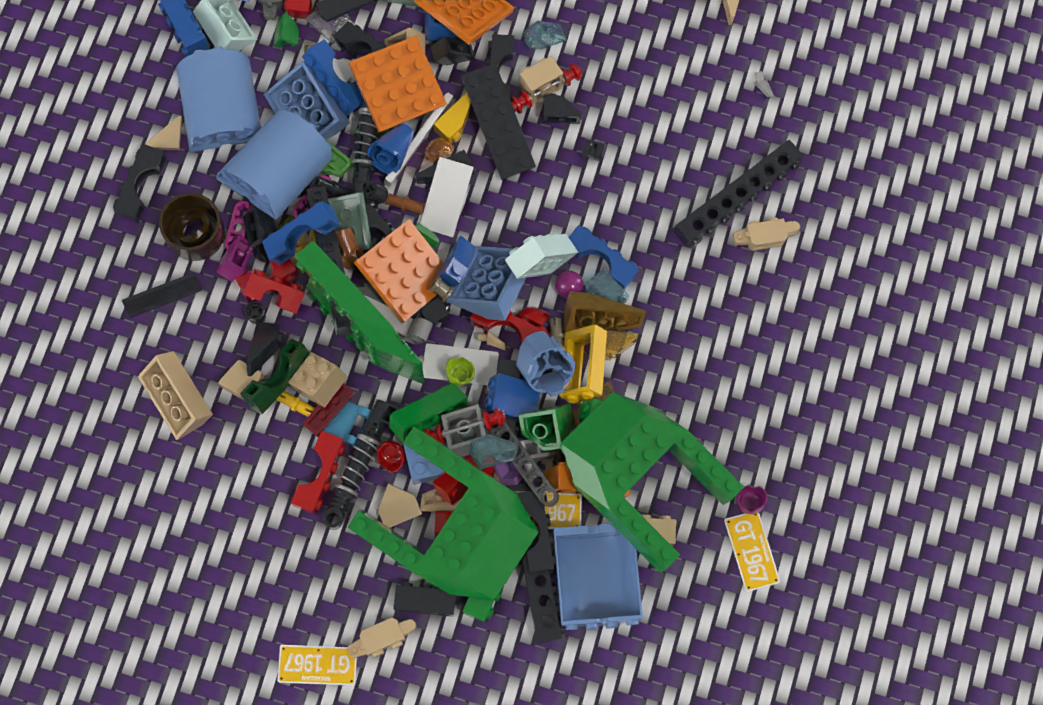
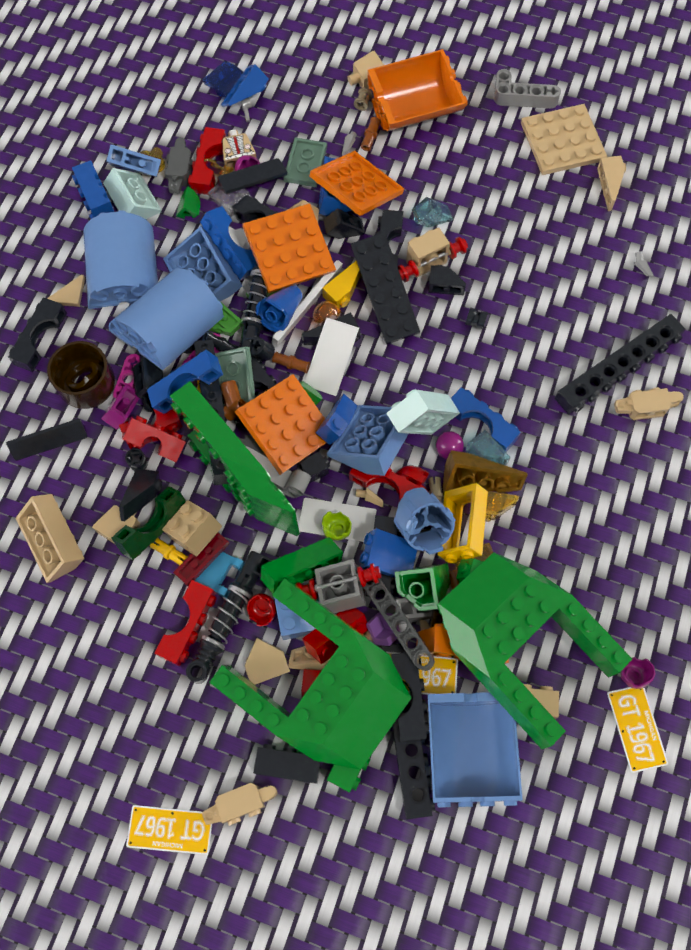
camera: 10 degrees right, 5 degrees down
dark tan bush [429,276,454,301] -> none
clear light blue slope [469,434,518,470] -> none

